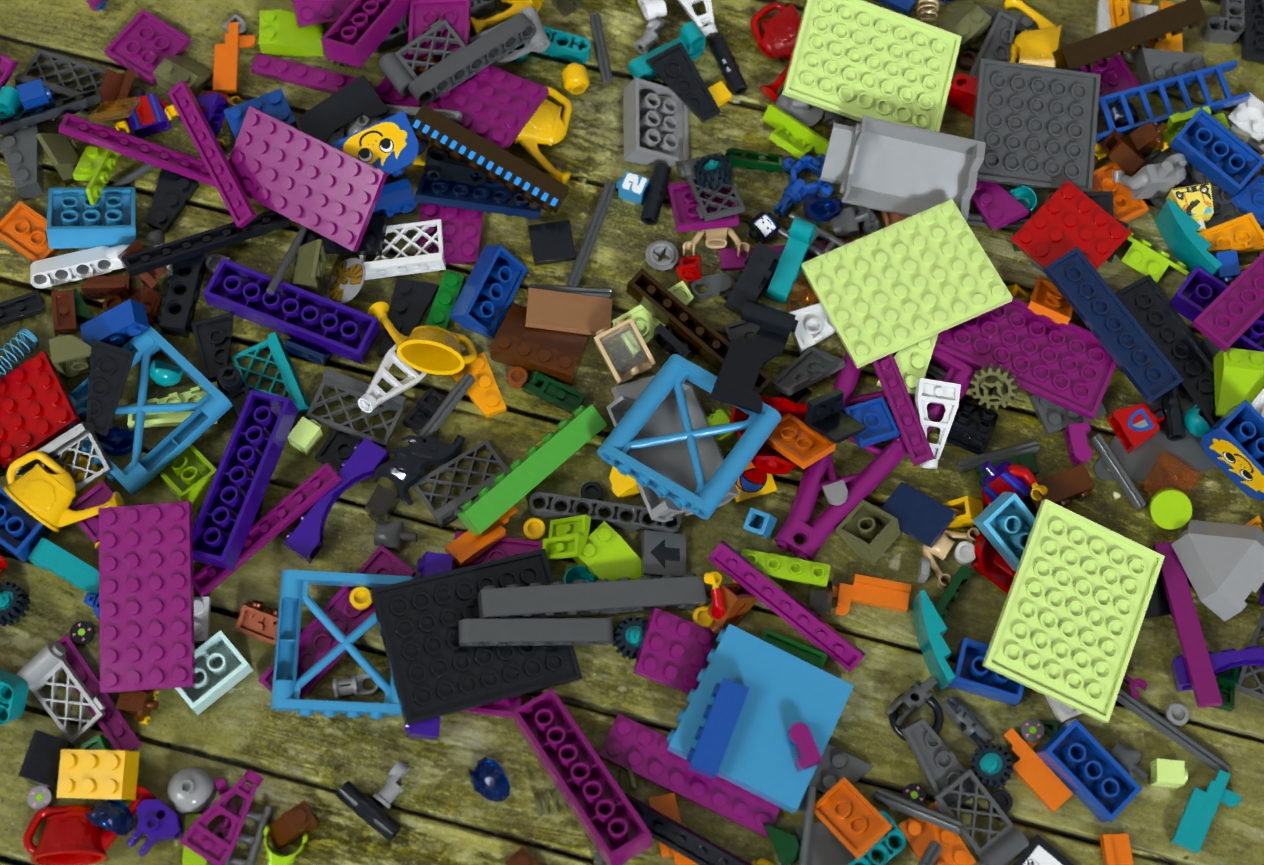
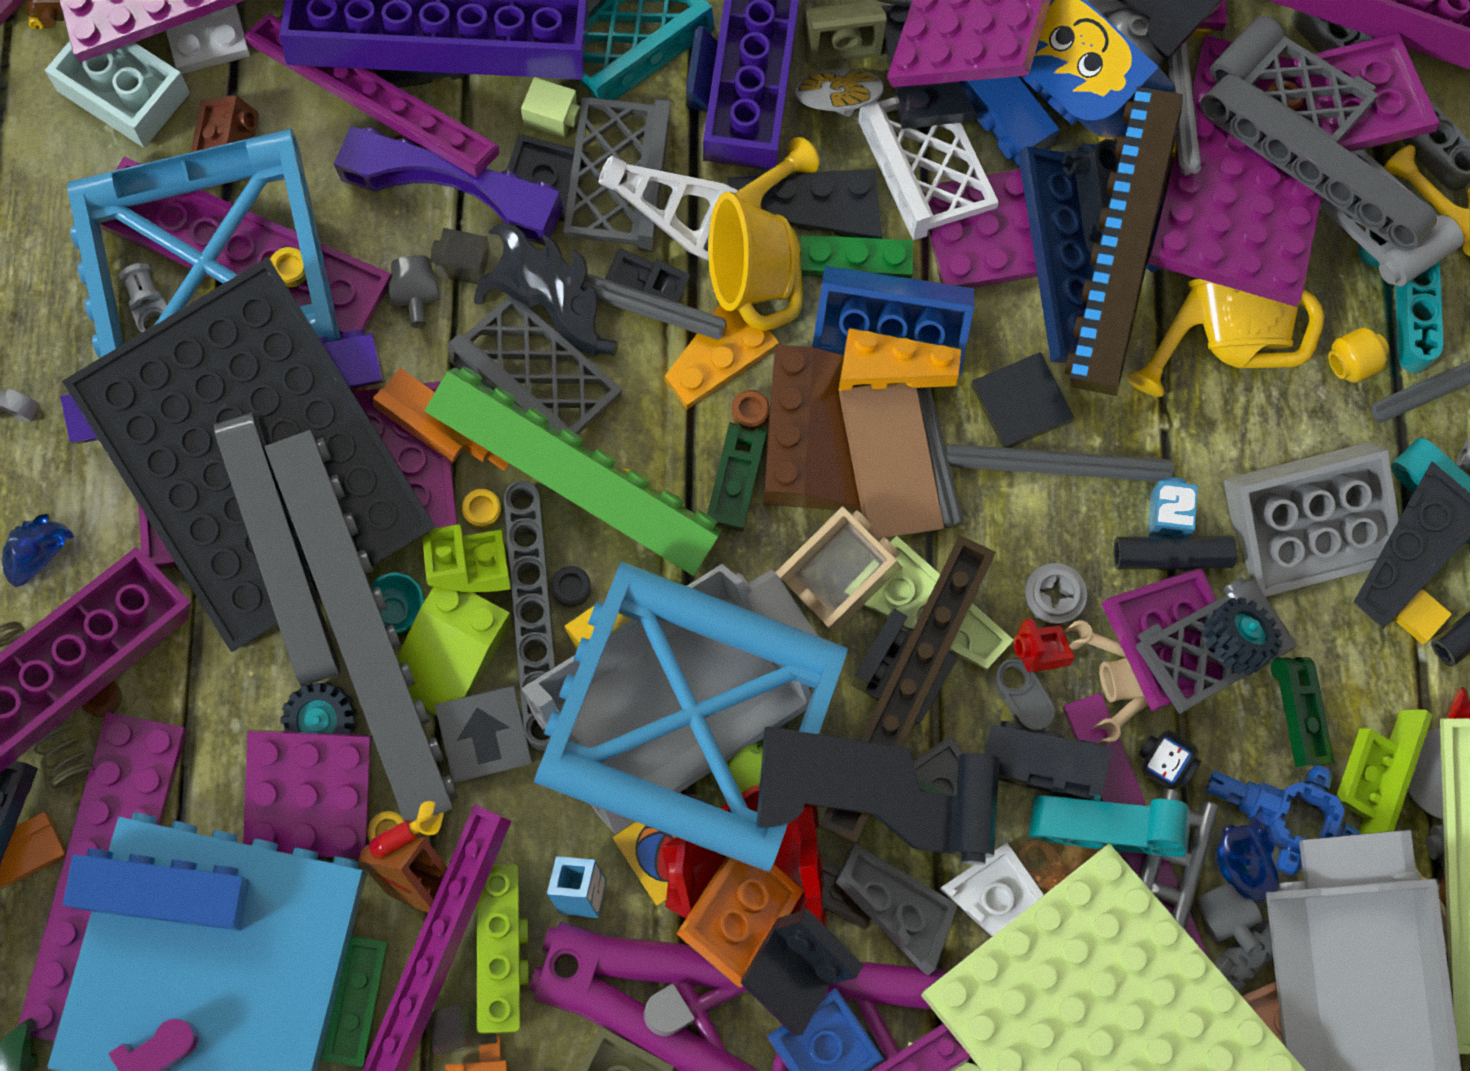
camera: 75 degrees right, 5 degrees up
none -> light orange wing [838,328,961,391]

